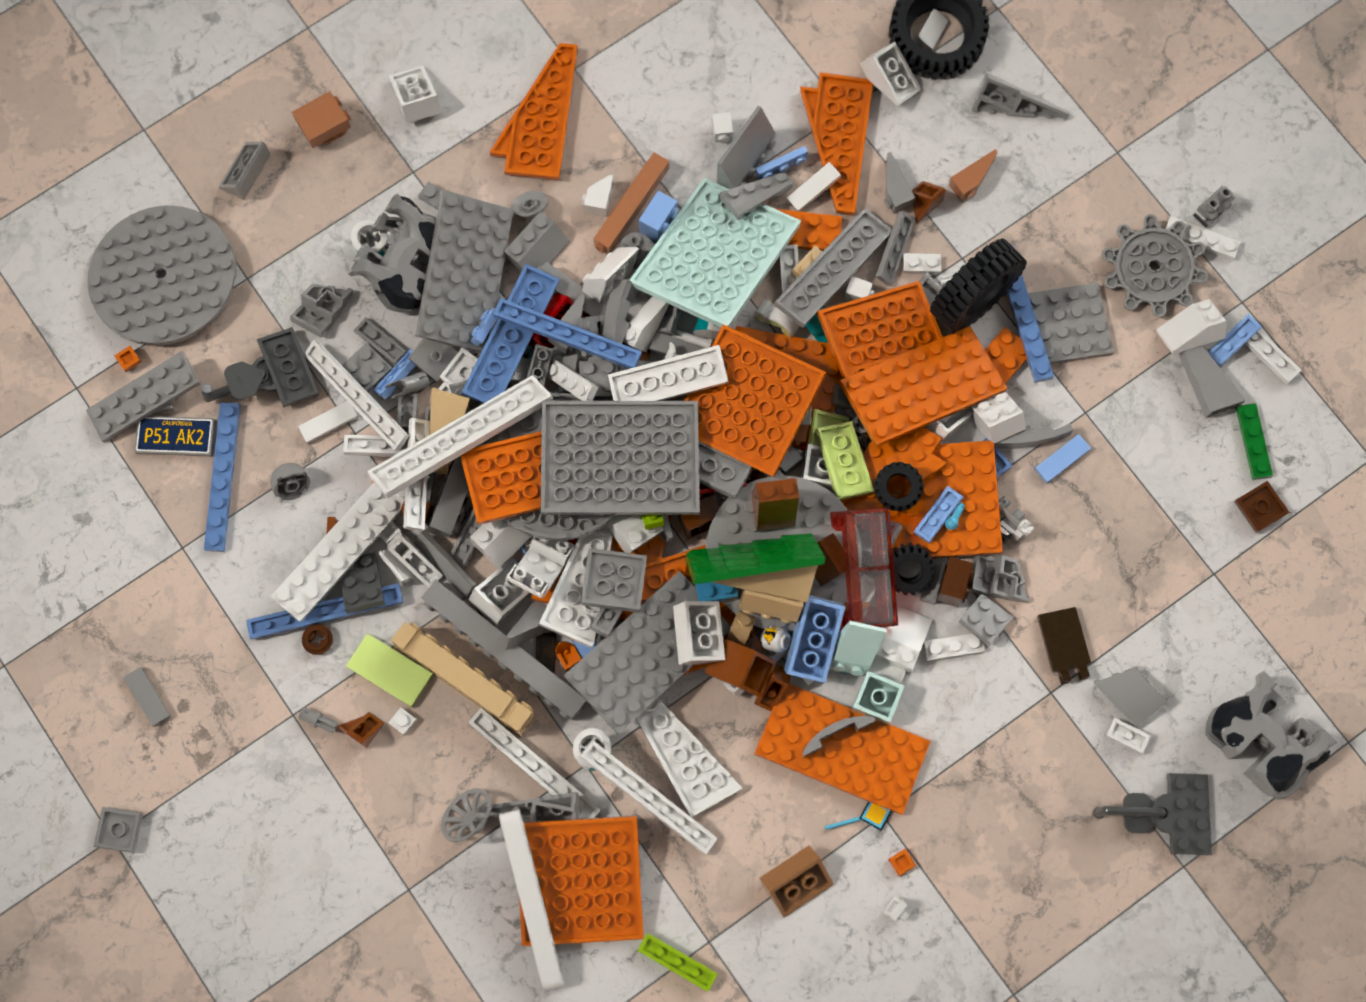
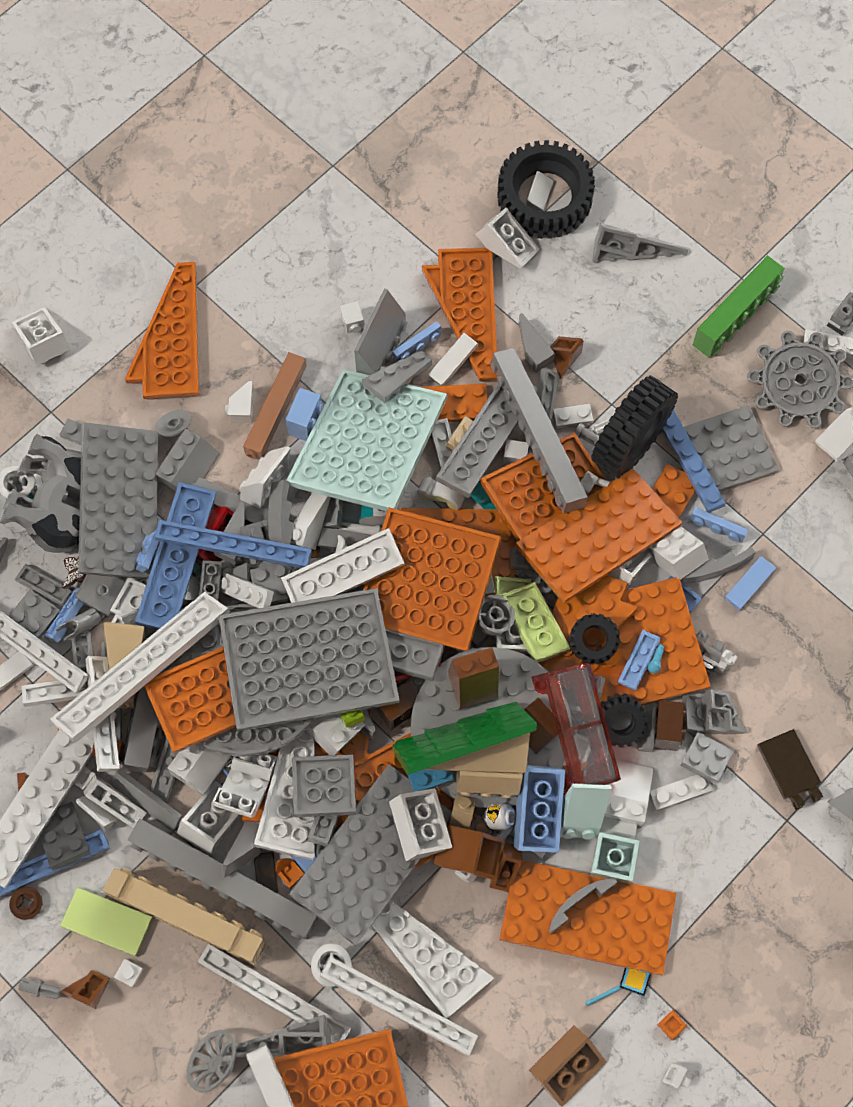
camera: 10 degrees left, 5 degrees down
light grey plate [619,232,654,269] -> none
nougat slope [949,149,998,202] -> none
none -> reddish brown animal [62,556,87,589]
none -> light grey cylinder [476,595,515,636]
none -> light grey brick [490,348,588,513]
none -> white piece [580,471,610,495]
none -> light blue plate [689,507,748,542]
none -> bright green brick [692,255,785,358]

